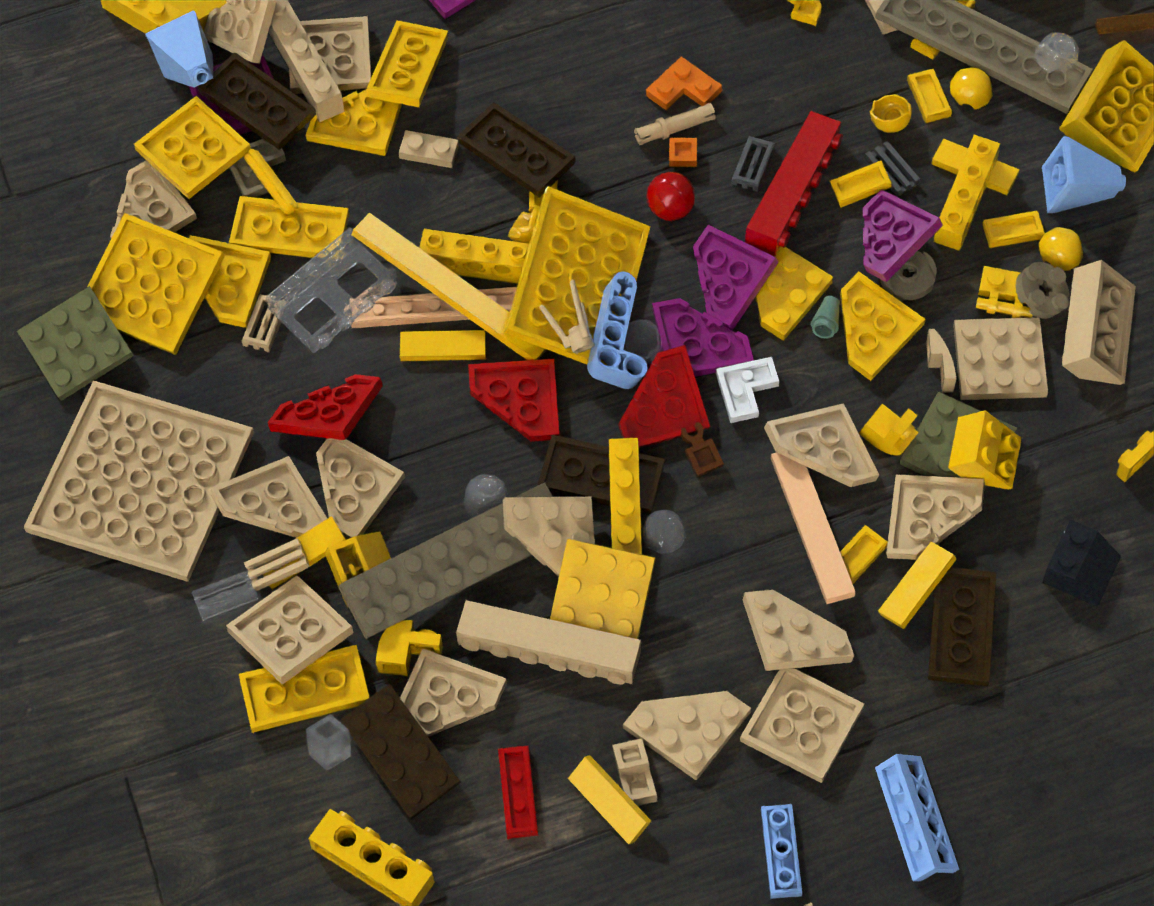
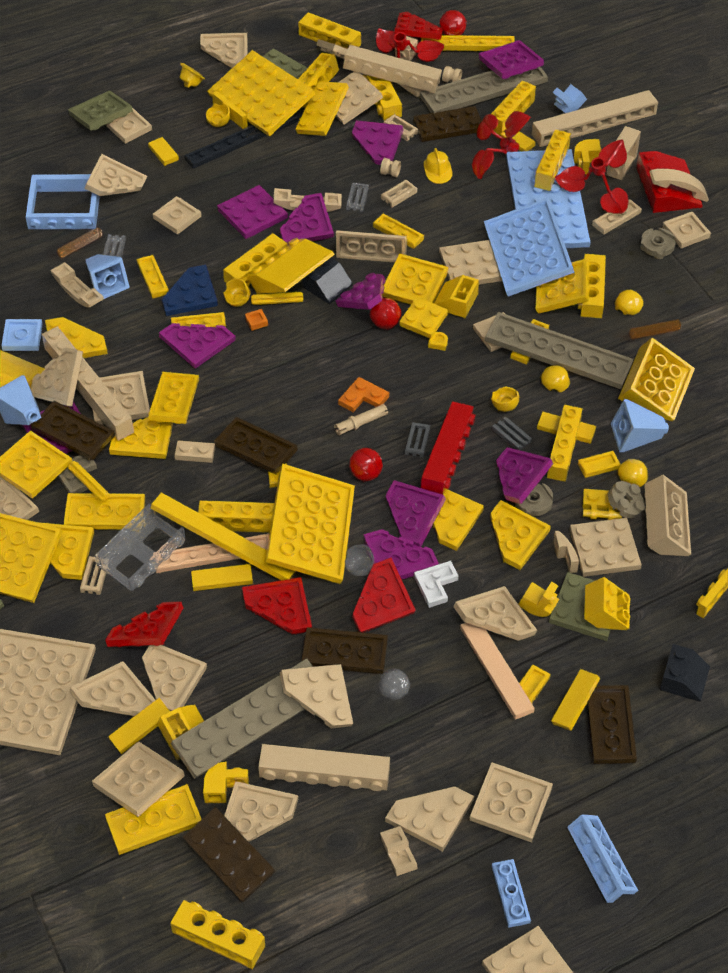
camera: 10 degrees left, 10 degrees down
clear tile [191,571,258,621] -> none
tan tile [244,538,310,591] -> none
clear brick [306,714,351,771] -> none
clear hair [464,474,509,517] -> none
red tile [498,746,538,839] -> none
yellow hair [508,205,540,244] -> none
tan plant [540,280,594,353] -> none
yellow plate [550,539,656,639] -> none
yellow tile [568,756,651,844] -> none
light blue beam [587,271,647,389] -> none
yellow plate [609,438,642,555] -> none
orange plate [669,138,697,167] -> none
reddish brown plate [681,422,724,478] -> none
tan plate [742,590,854,671] -> none
sand green cone [811,296,840,339] -> none
yellow tile [830,160,892,208] -> none
tan plate [886,474,985,560] -> none
yellow tile [907,69,952,123] -> none
clear hair [1034,32,1080,73] -> none

